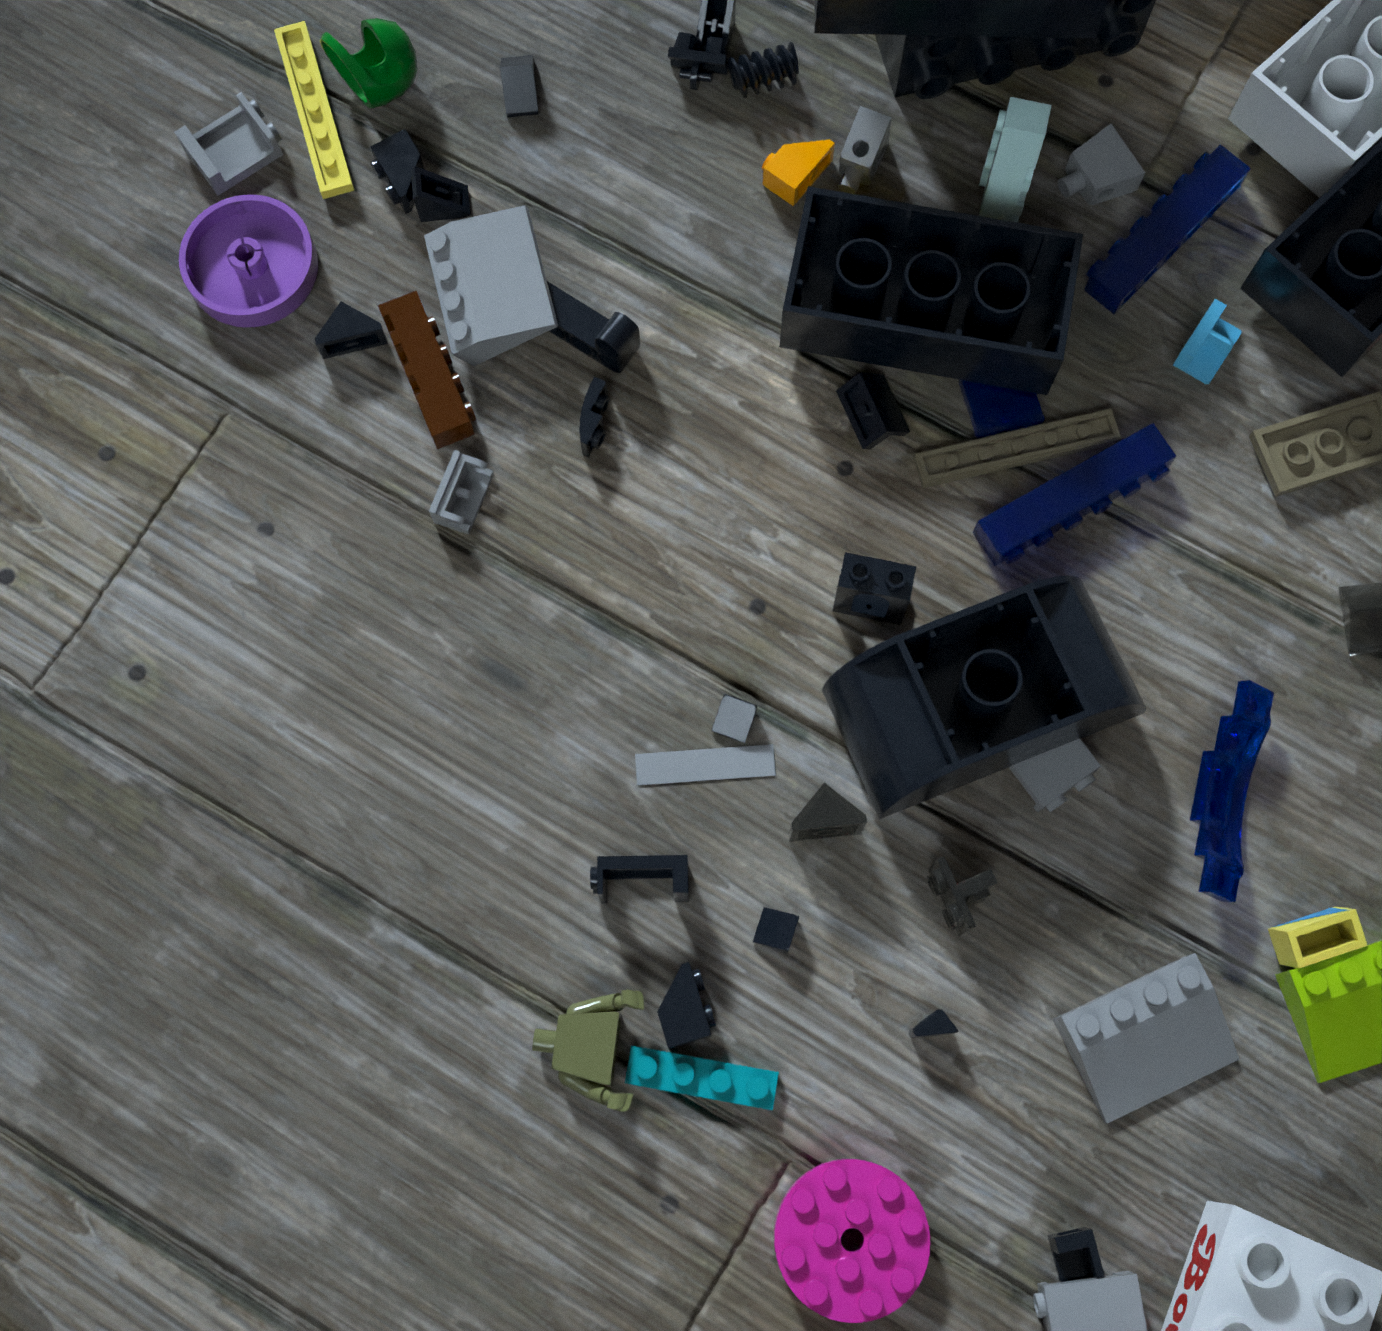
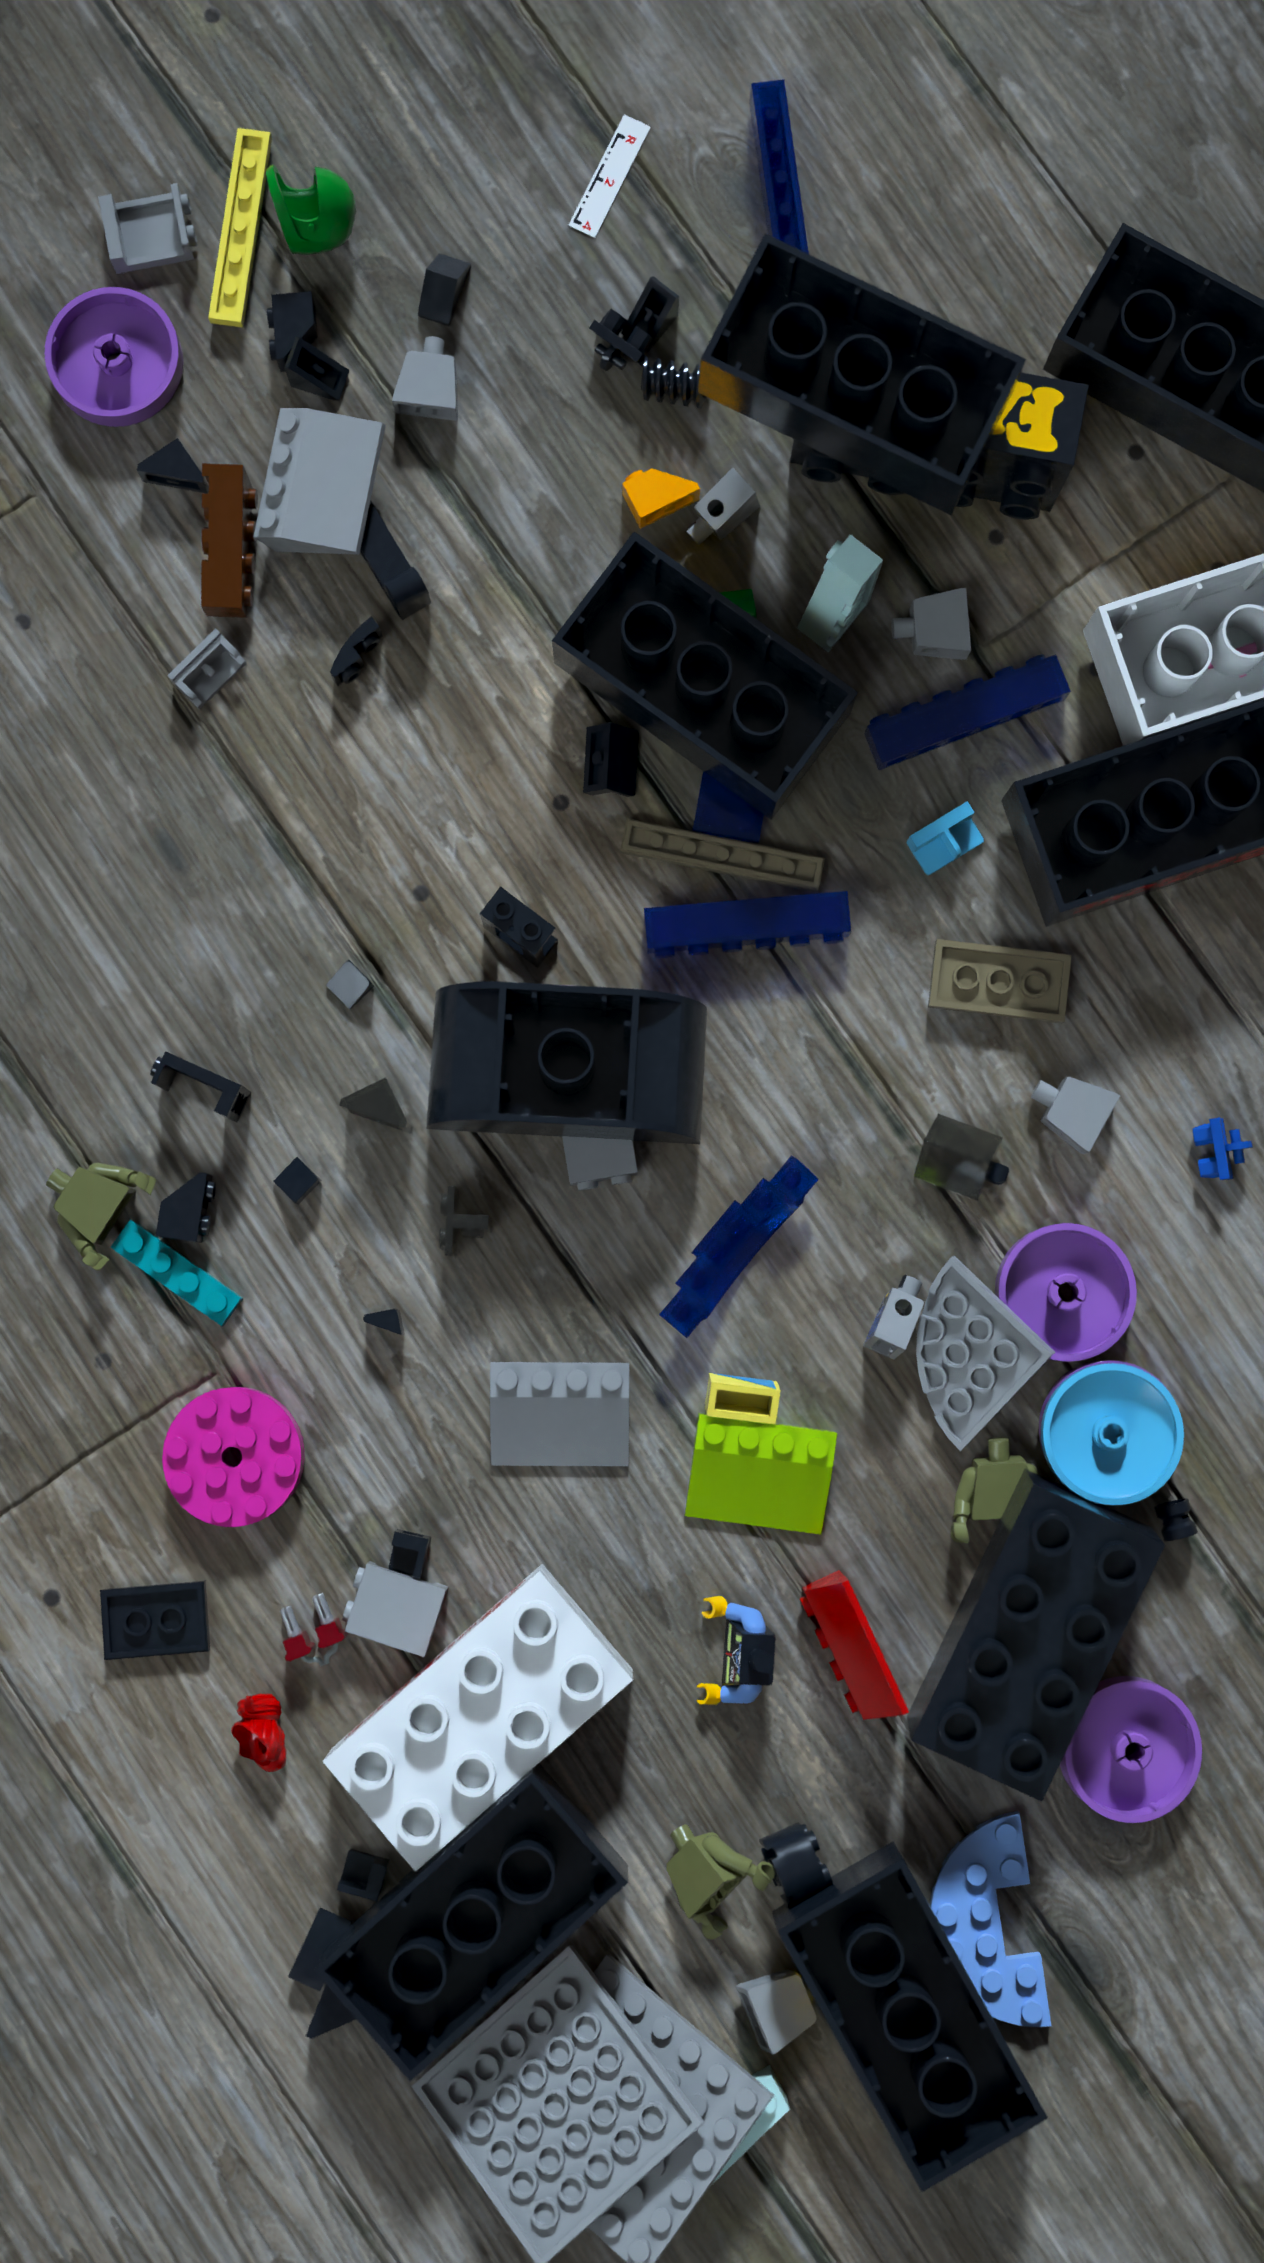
camera: 20 degrees right, 10 degrees up
light grey sticker [635,744,776,786] -> none
none -> light grey torso [392,336,458,421]

